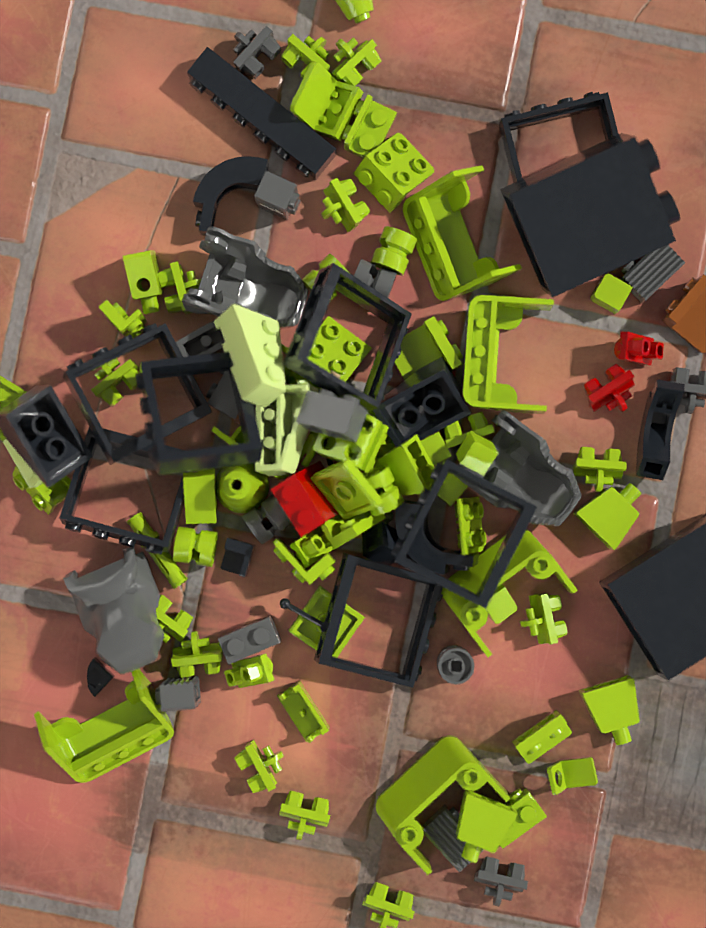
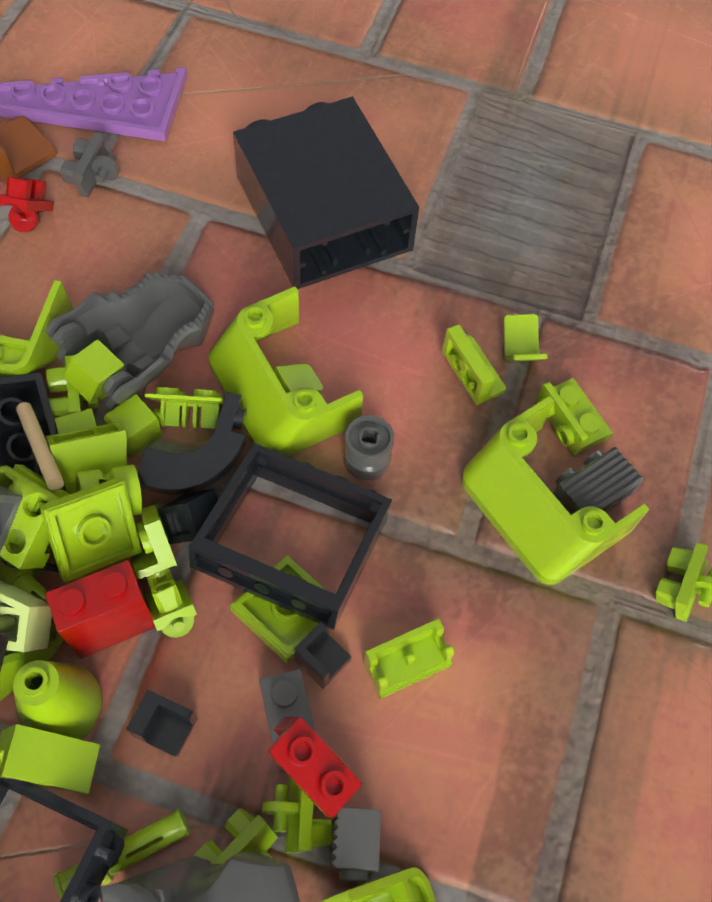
camera: 90 degrees left, 25 degrees down
lime wheel [173,526,218,567] -> none
lime hips [224,654,274,688] -> none
lime hips [234,740,284,793] -> none
dark grey wheel [242,494,292,545] -> none
lime bracket [273,538,336,584] -> none
lime hips [279,791,330,840] -> none
black hinge [280,598,328,632] -> none
black window [391,460,538,608] -> none
lime torso [456,790,518,863] -> none
dark grey hips [474,857,528,907] -> none
lime hips [520,594,568,644] -> none
lime hips [572,447,626,492] -> none
lime torso [573,483,641,550] -> none
lime torso [579,675,640,745] -> none
red hips [584,364,635,412] -> none
black arch [636,379,685,480] -> none
none -> tan bar [16,402,64,491]
none -> red bracket [268,717,362,818]
none -> black panel [294,621,352,689]

